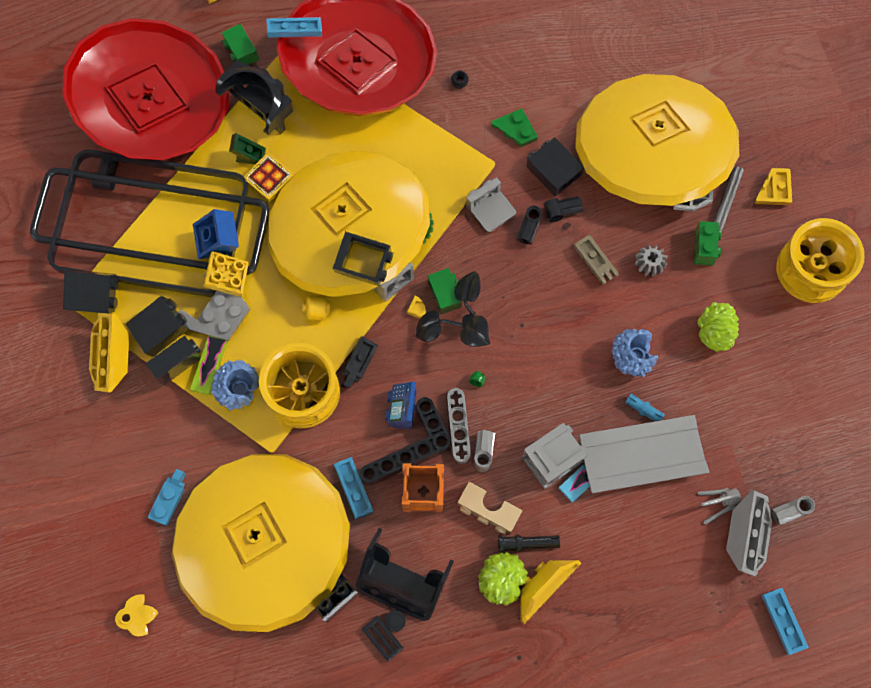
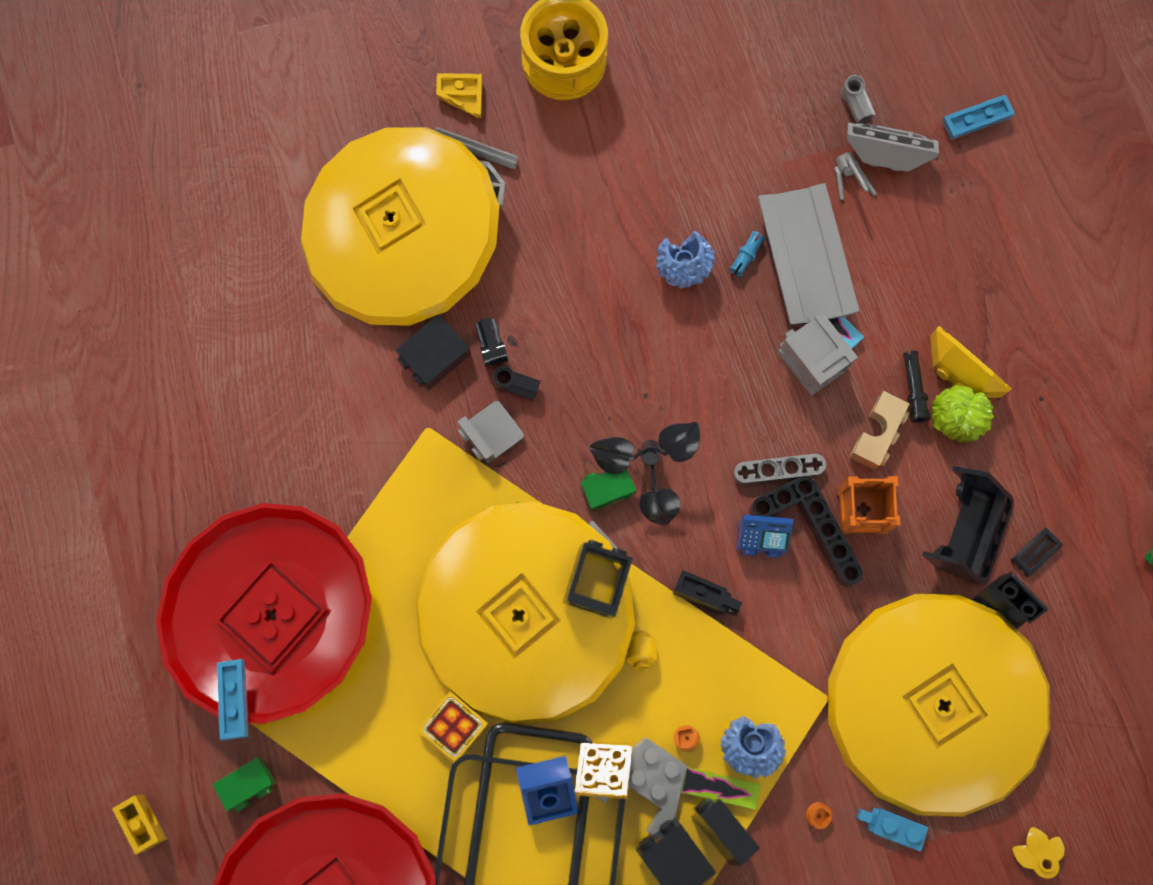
camera: 95 degrees left, 5 degrees up
black piece [215,60,293,135] -> none
dark green slope [229,133,266,164] -> none
yellow wheel [259,343,340,428] -> none
dark azure tile [333,457,374,520] -> none
black plate [385,610,406,632] -> none
yellow tile [407,296,426,319] -> none
black plate [451,70,469,88] -> none
green hinge [469,371,486,387] -> none
light grey piece [473,430,495,472] -> none
green wing [491,108,538,147] -> none
dark tan hinge [574,235,619,285] -> none
light grey gear [635,245,667,277] -> none
green brick [694,221,721,266] -> none
lime hair [698,302,739,352] -> none
none -> orange tile [674,725,700,752]
none -> orange tile [806,802,832,830]

